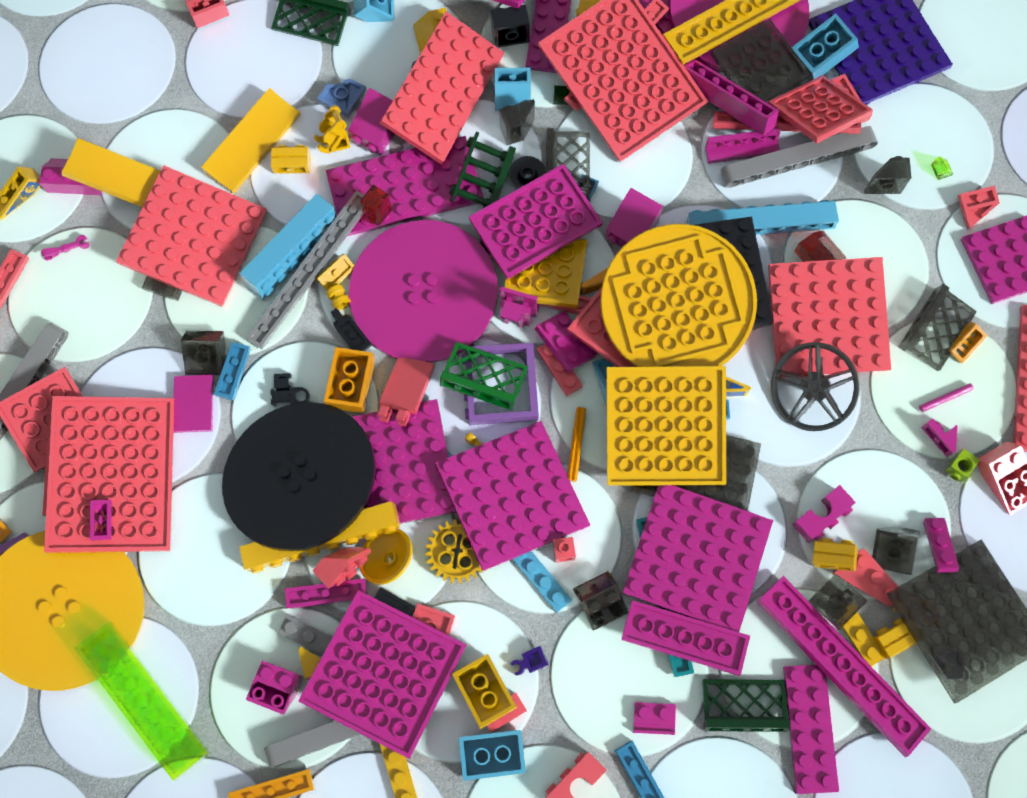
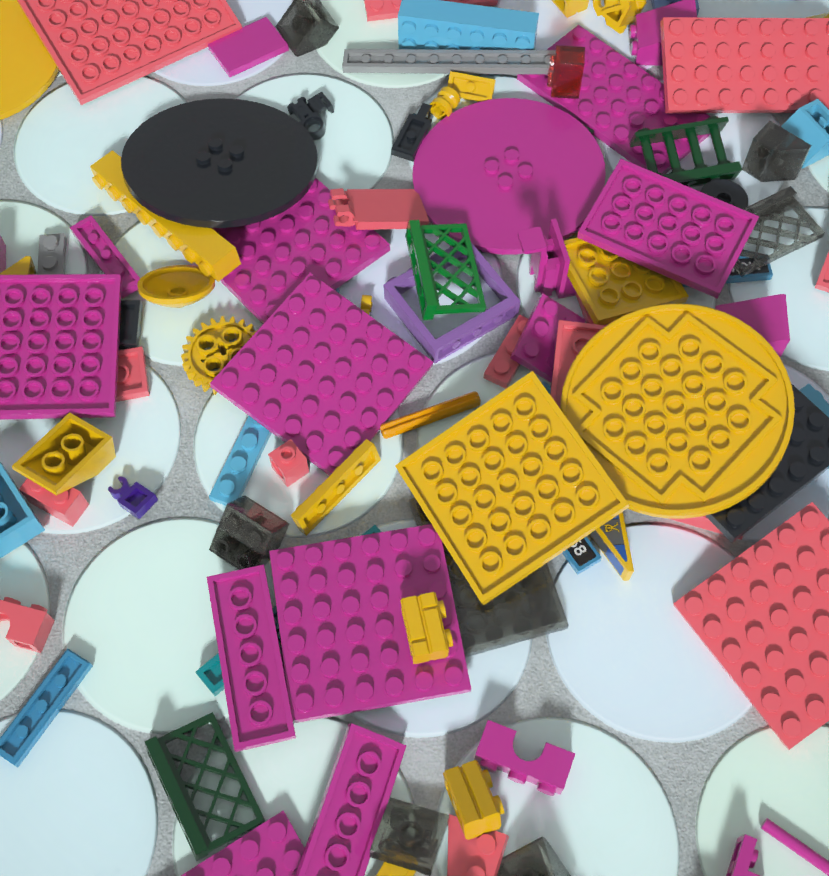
camera: 60 degrees right, 10 degrees down
dark pink slope [90,499,112,541] -> none
dark azure plate [214,342,251,401] -> none
coral slope [312,547,371,588] -> none
light orange brick [324,347,375,414] -> none
dark pink plate [633,702,676,735] -> none
dark grey wheel [771,342,860,432] -> none
none -> yellow plate [291,439,381,536]
none -> yellow brick [400,592,453,664]

